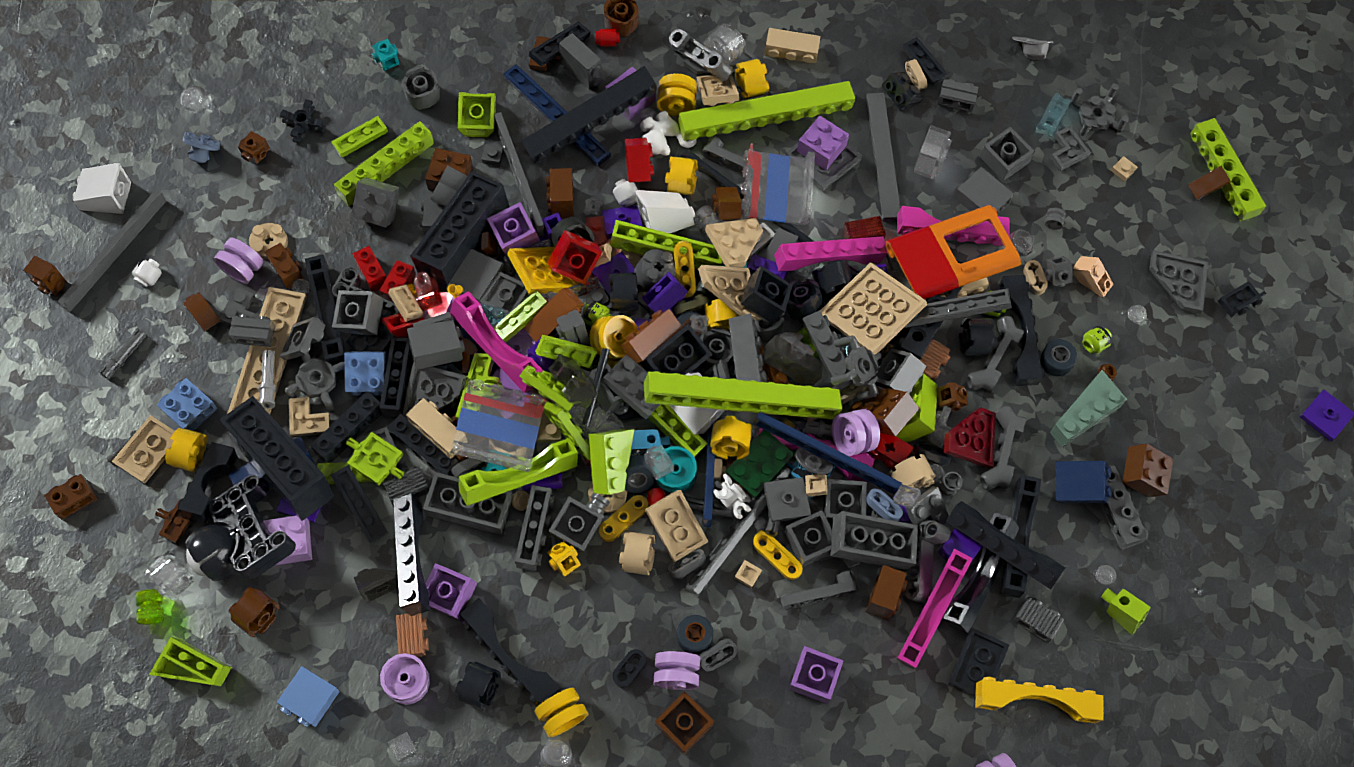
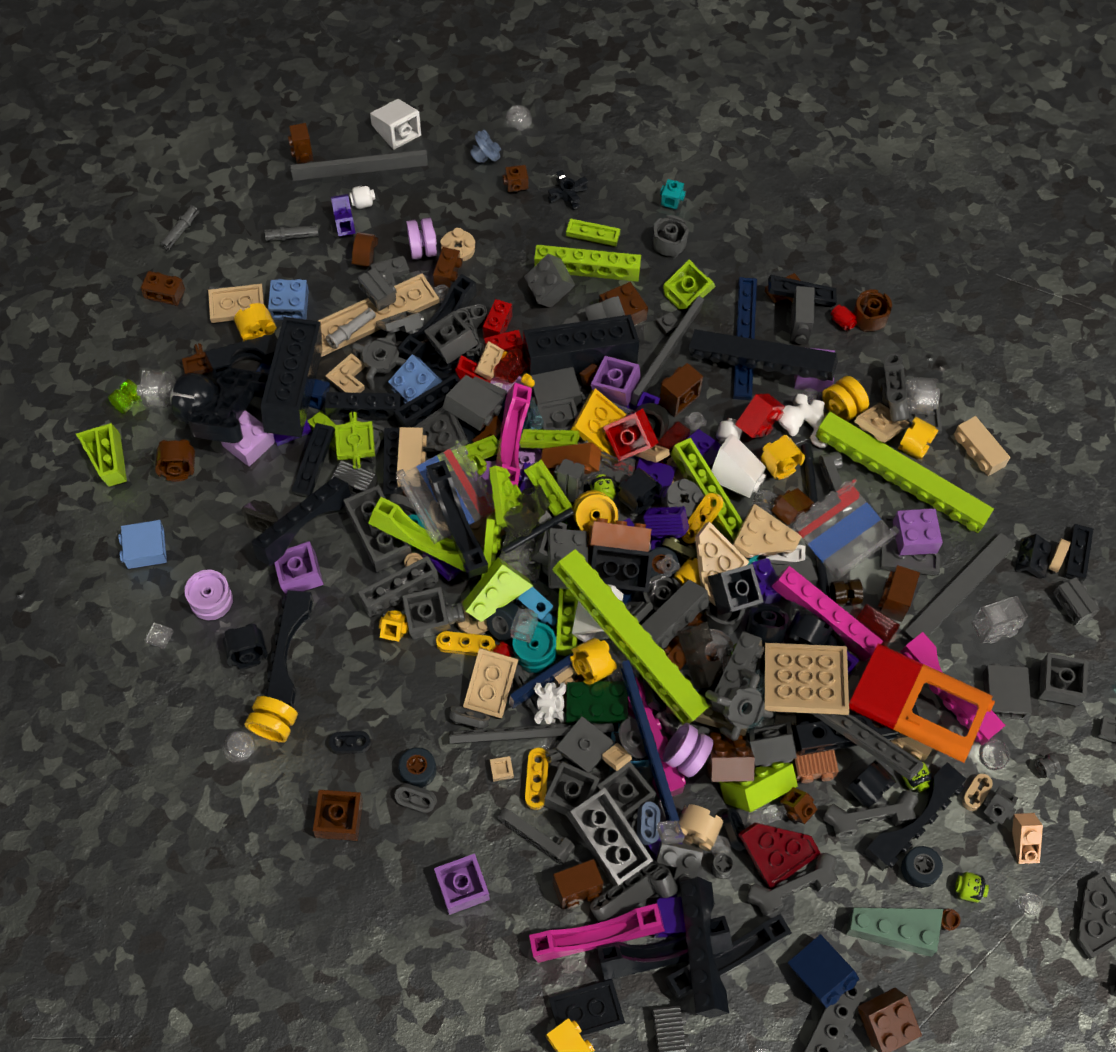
camera: 50 degrees right, 5 degrees down
nougat brick [396,614,429,658] -> none
tan brick [619,532,656,575] -> none
lavender wheel [654,651,700,690] -> none
red brick [868,433,913,470] -> none
none -> dark grey pin [160,205,199,251]
none -> dark purple brick [331,194,356,236]
none -> black arch [426,460,488,579]
none -> dark brown wheel [830,579,863,606]
none -> reddish brown brick [878,565,920,622]

